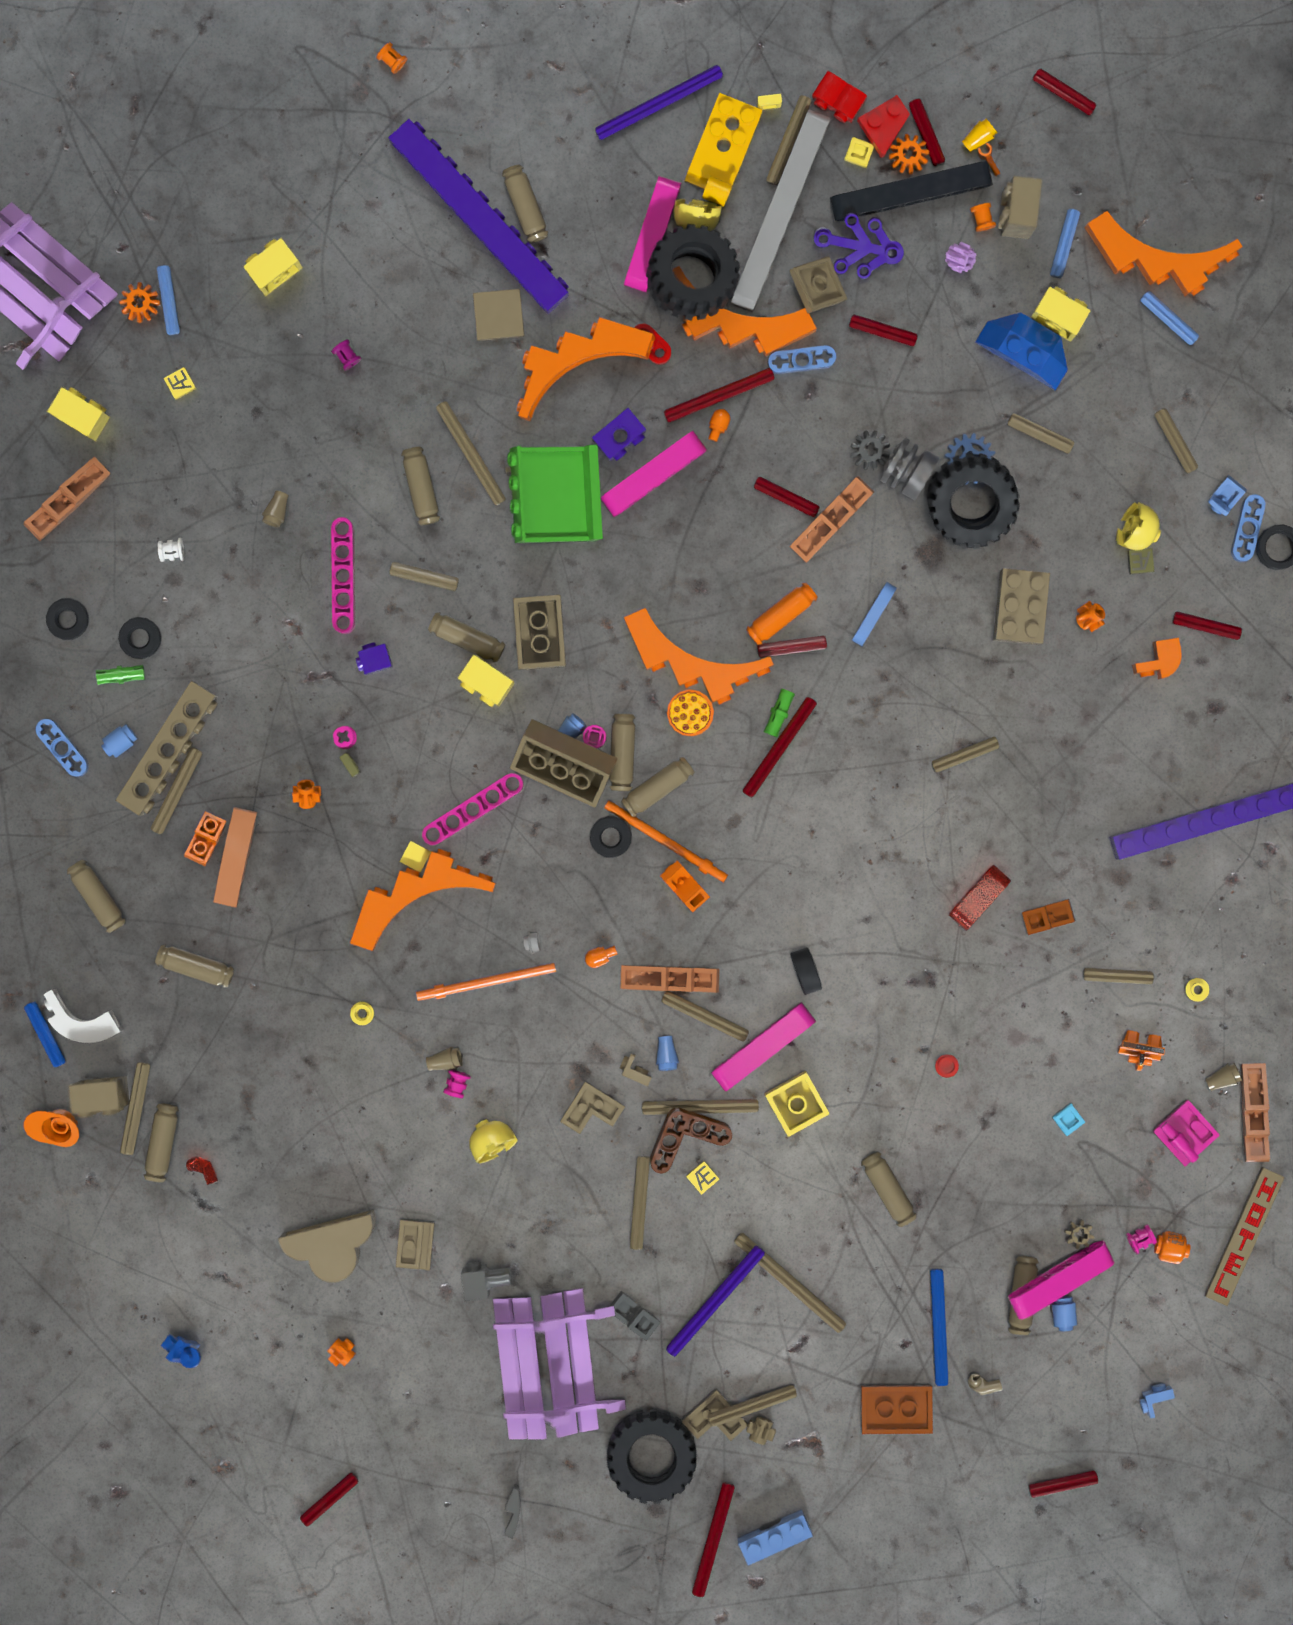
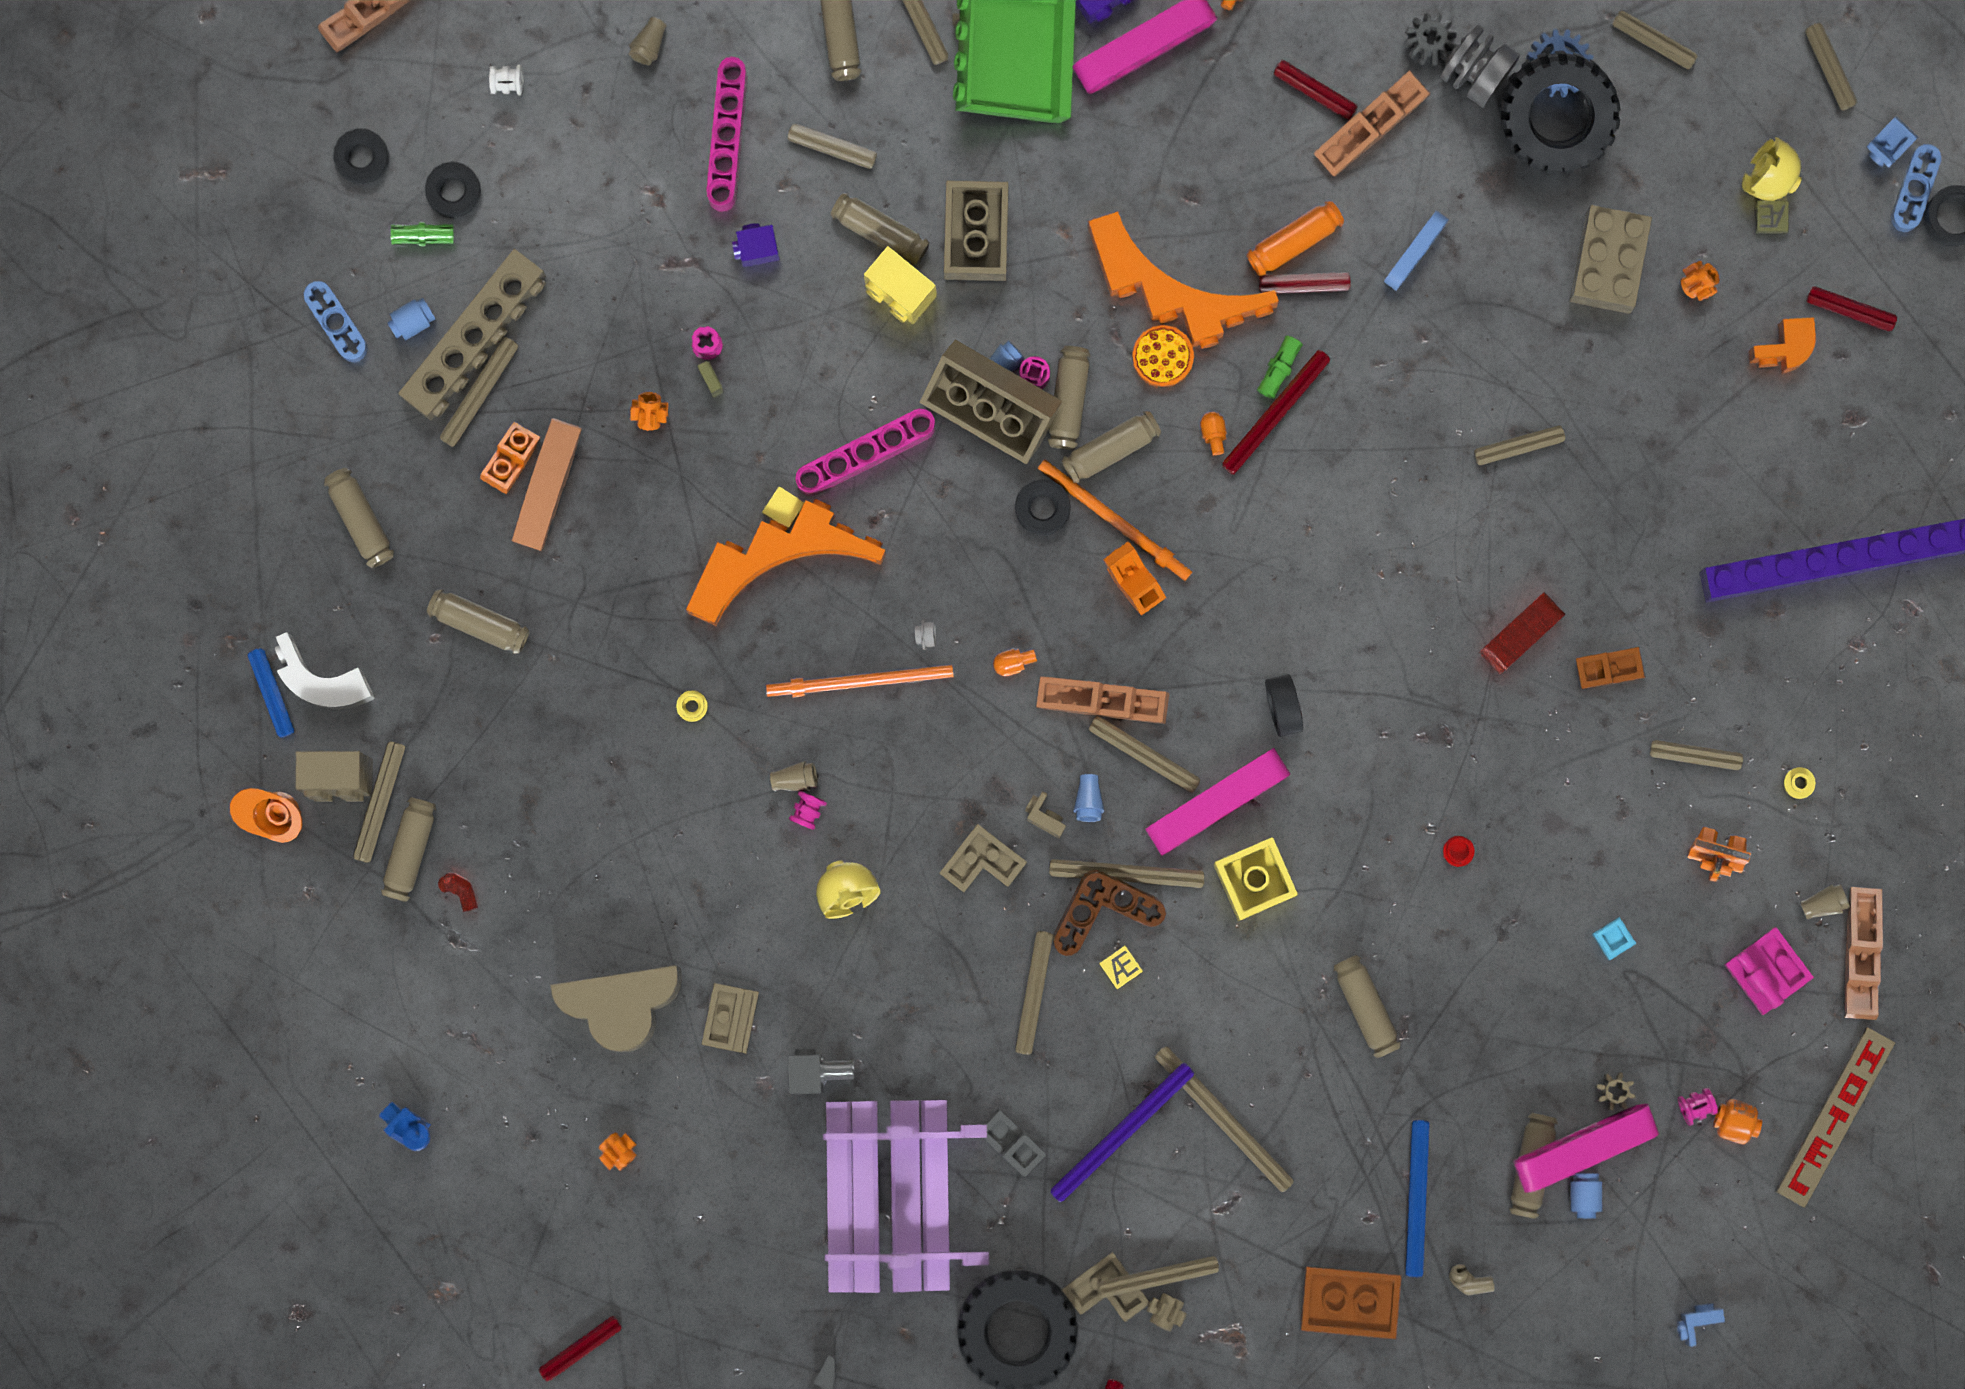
camera: 10 degrees right, 5 degrees down
none -> orange cylinder [1200,412,1227,455]

